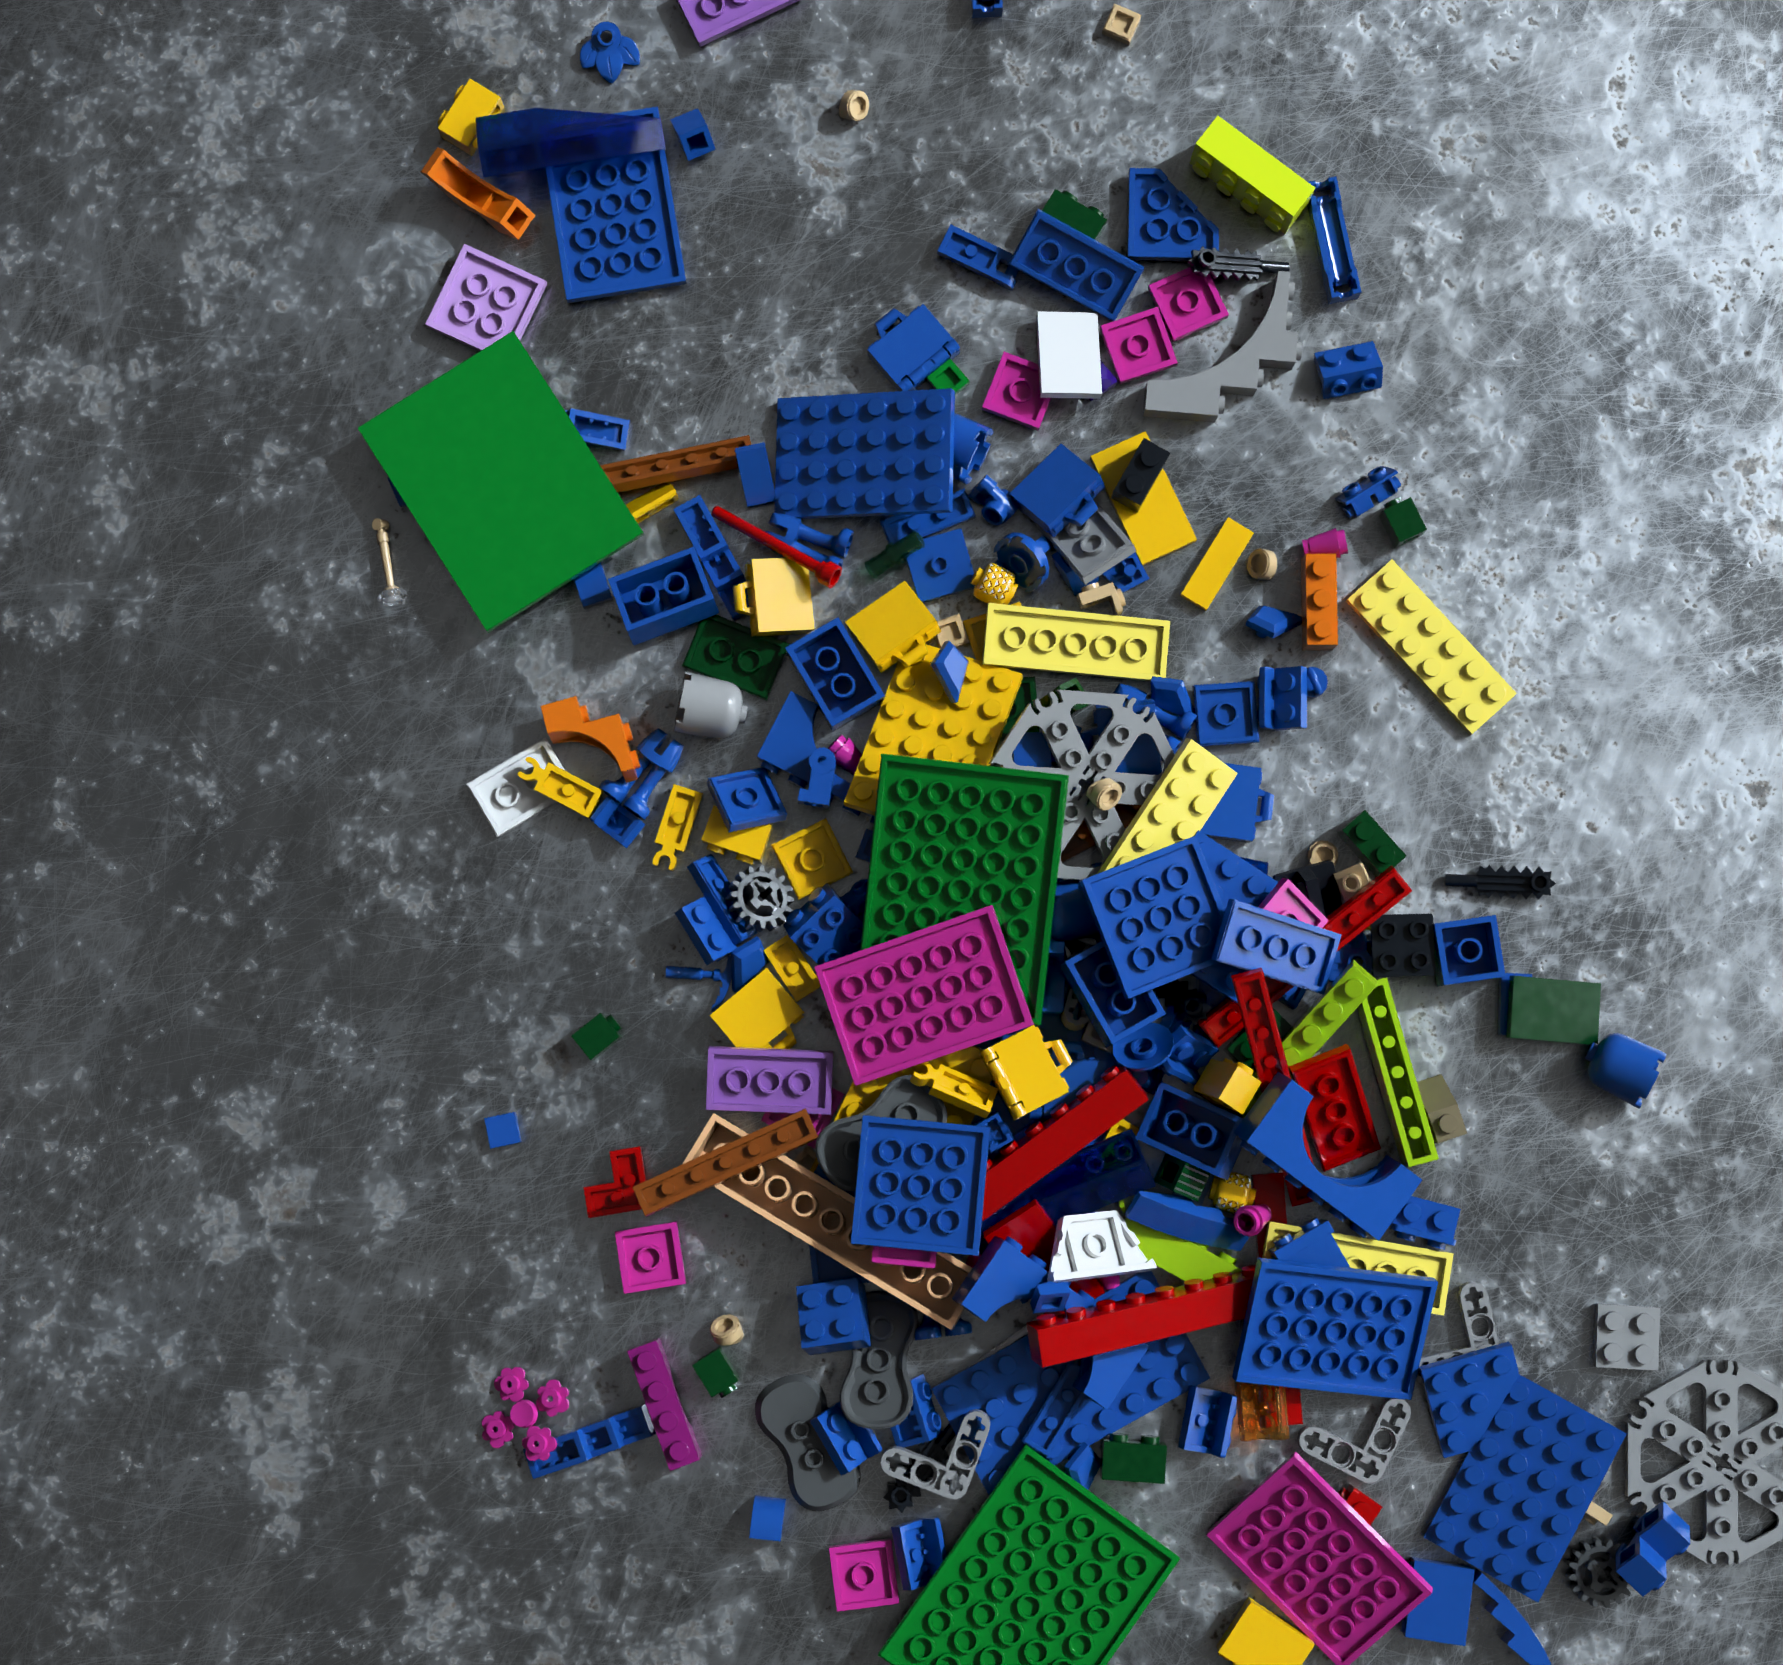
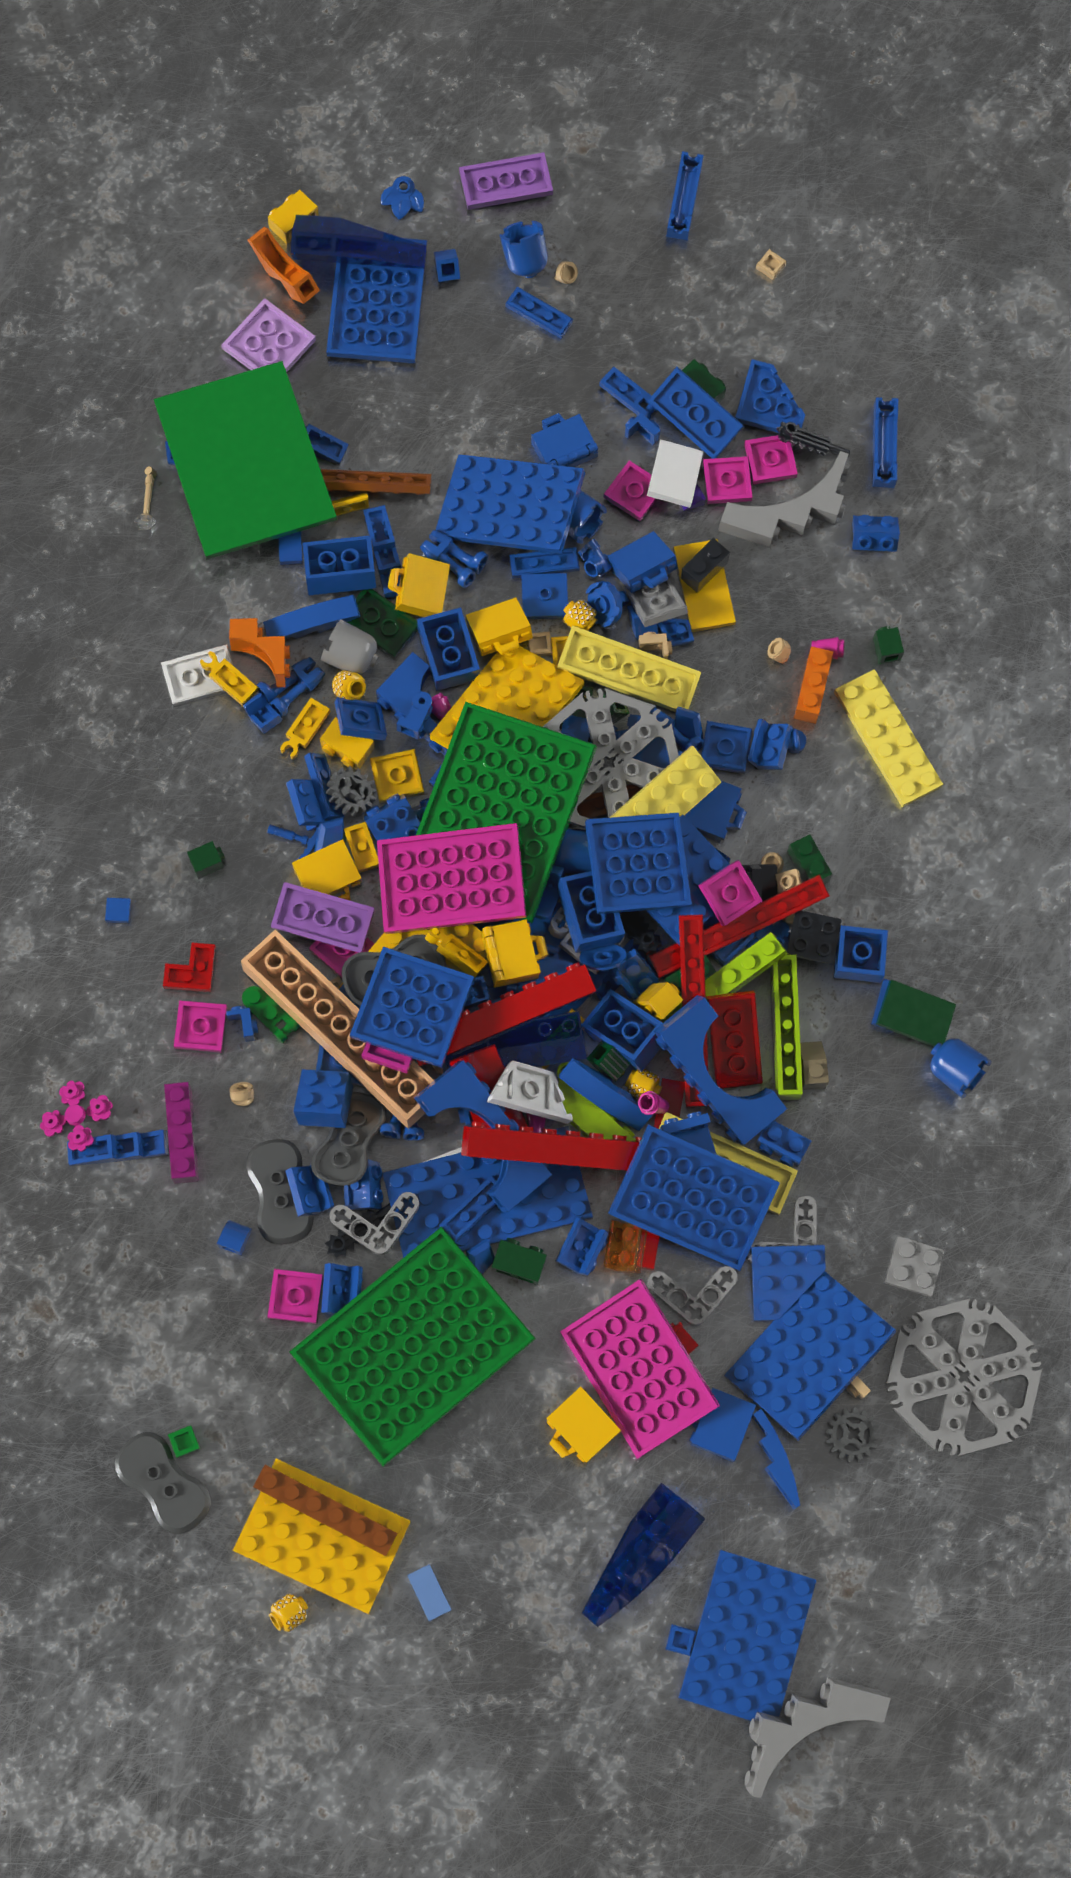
camera: 10 degrees right, 10 degrees down
dark orange plate [633,1108,818,1217] -> none
dark green brick [692,1346,740,1398] -> none
red piece [711,506,842,589] -> none
blue tile [735,442,776,507] -> none
clear green pin [864,529,925,579] -> none
green plate [927,359,970,395] -> none
blue piece [931,640,969,703] -> none
blue plate [1030,1281,1070,1314] -> none
tan tile [1086,778,1122,811] -> none
yellow tile [1180,517,1254,611] -> none
neon yellow brick [1190,115,1315,234] -> none
tile [1211,899,1342,995] -> none
blue piece [1245,606,1303,639] -> none
blue hinge [1335,466,1401,518] -> none
black piece [1445,865,1556,900] -> none
blue brick [1616,1501,1690,1597] -> none
none -> blue bracket [226,1006,259,1042]
none -> green plate [242,986,300,1043]
none -> blue slope [263,595,360,640]
none -> yellow head [332,670,366,700]
none -> blue cylinder [499,221,548,278]
none -> blue tile [505,287,573,339]
none -> blue bracket [625,413,660,445]

